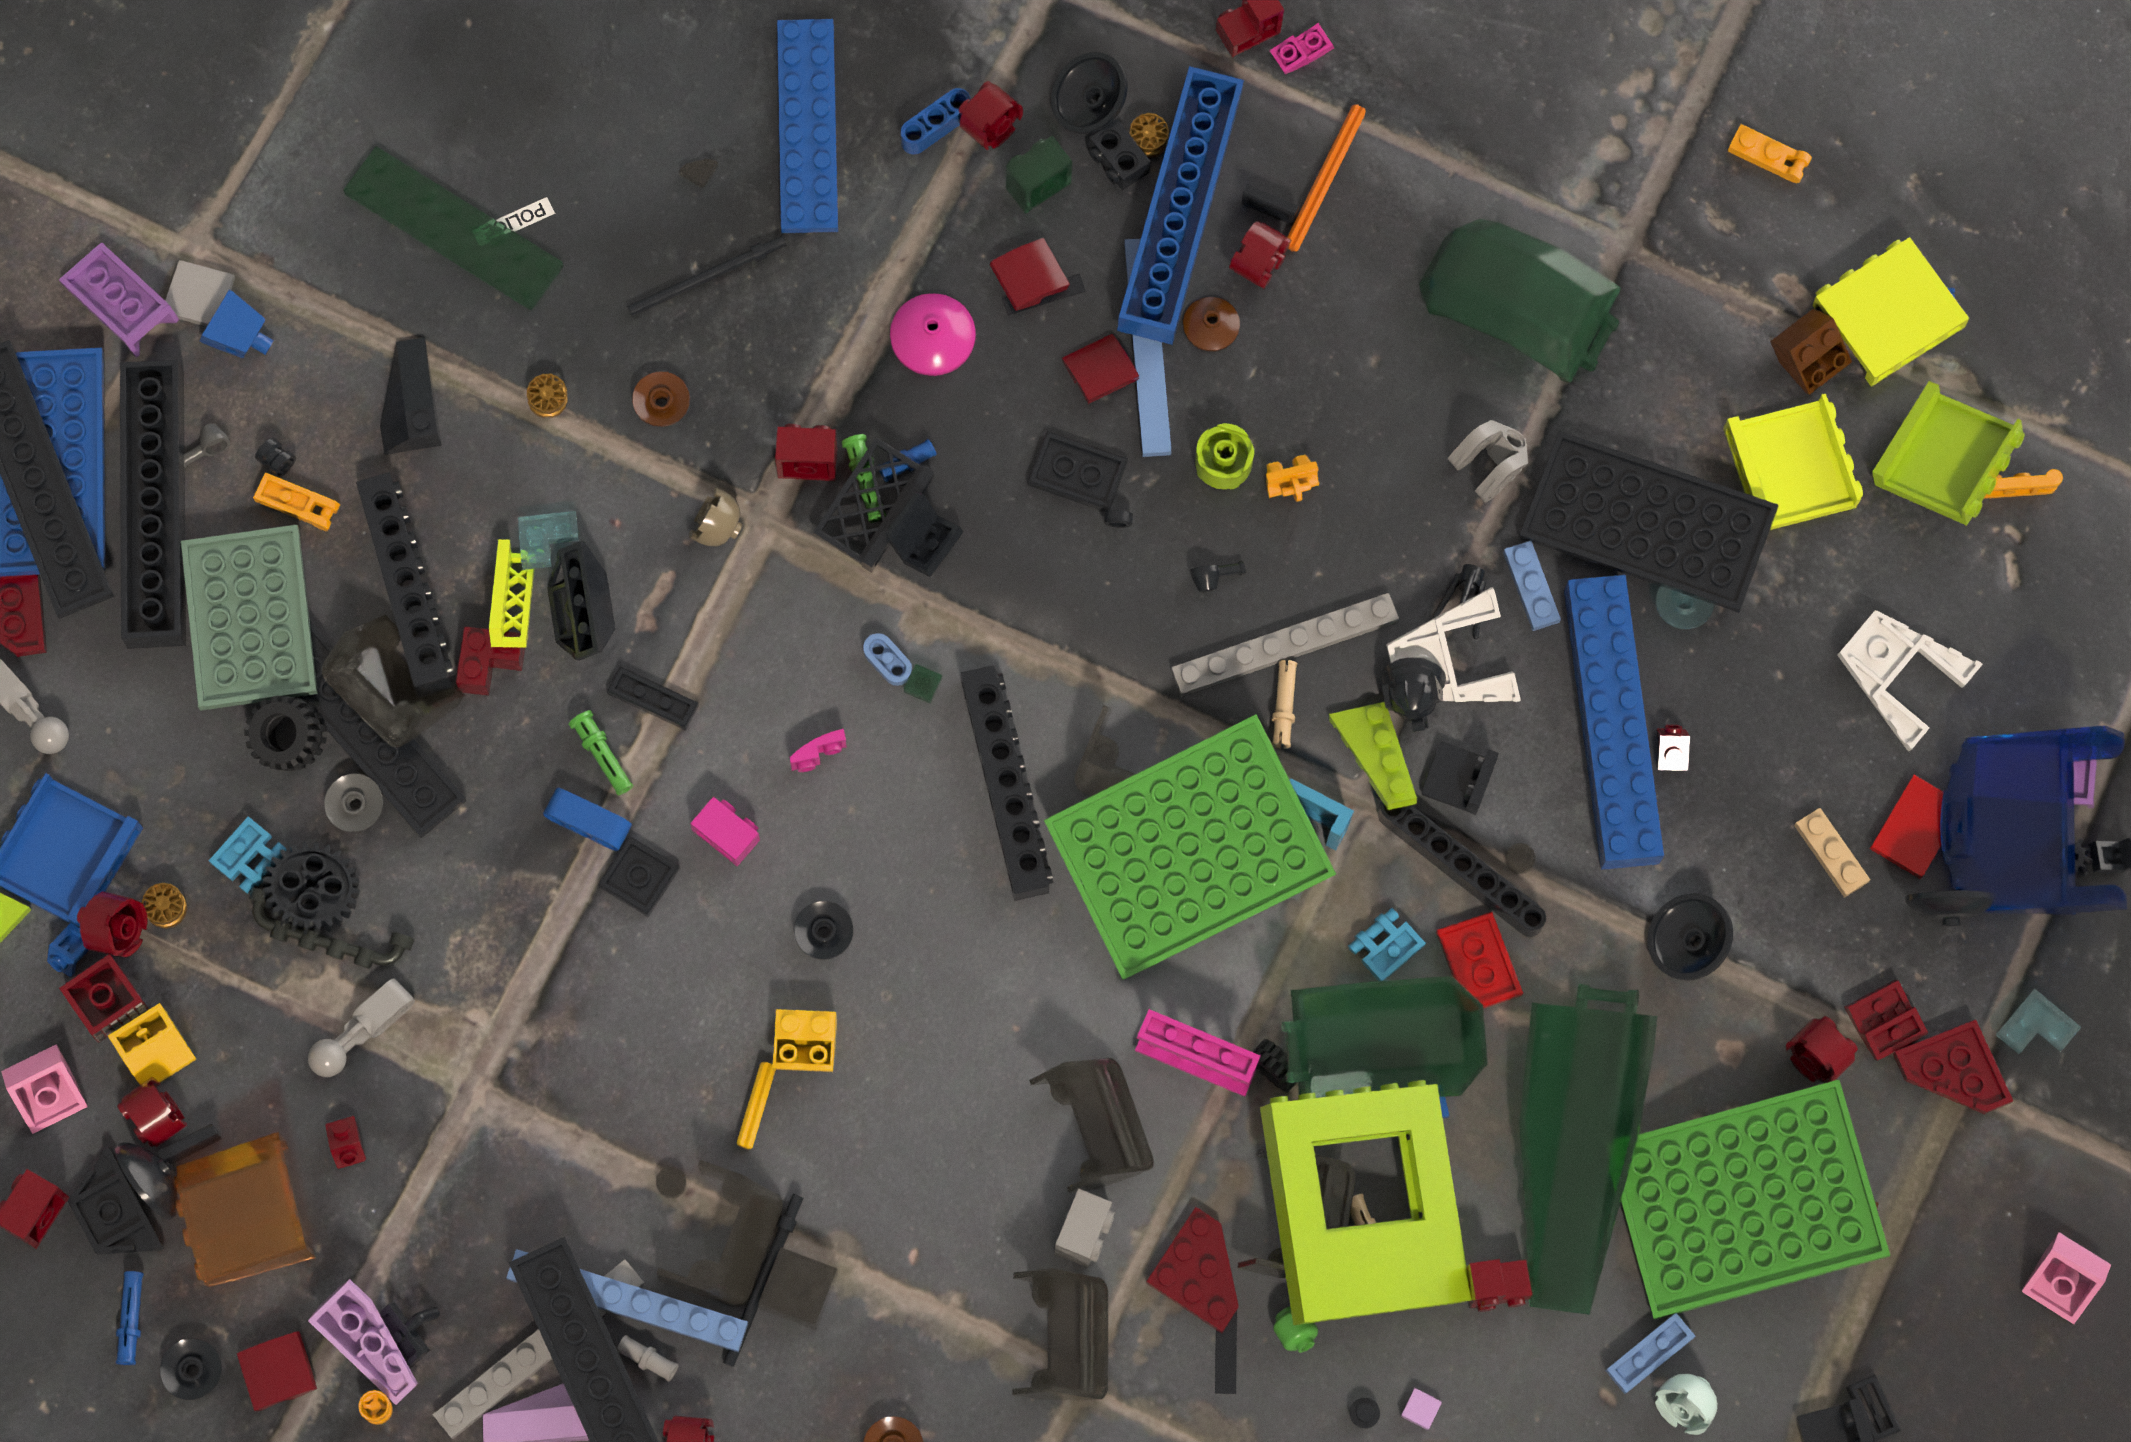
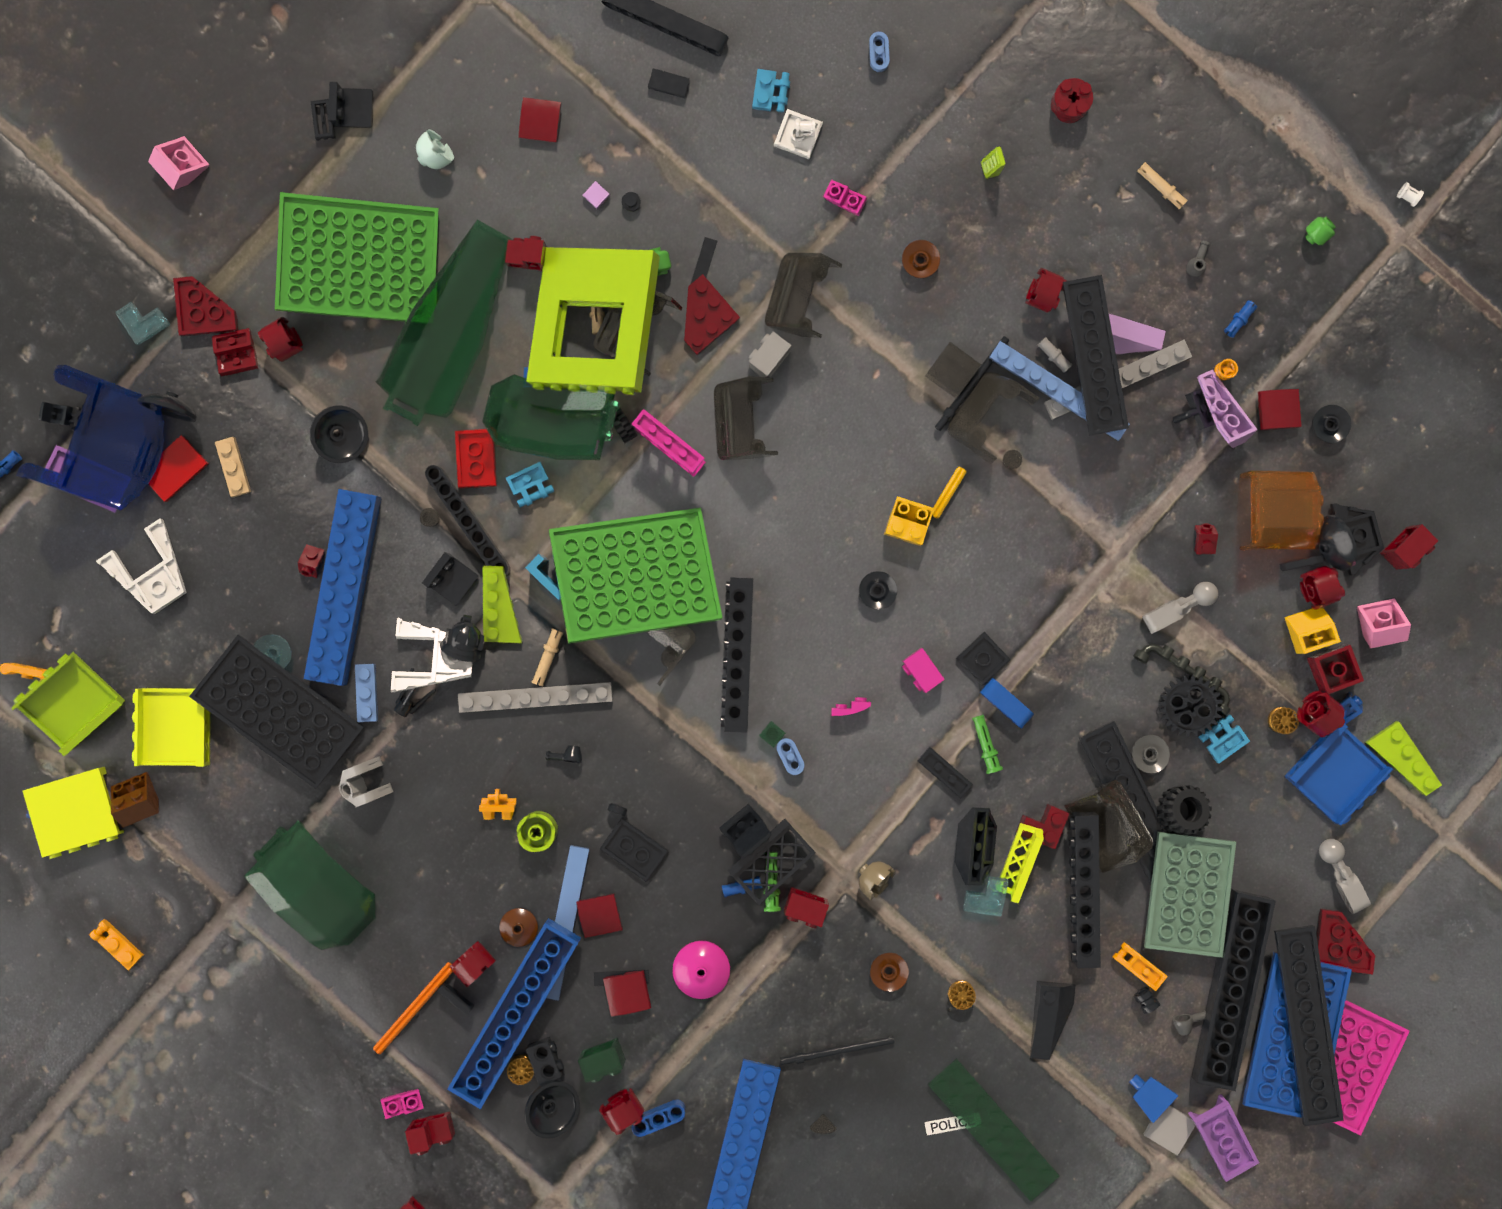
camera: 160 degrees left, 15 degrees up
blue pin [116,1271,144,1365] -> none
medium blue plate [1605,1313,1696,1394] -> none

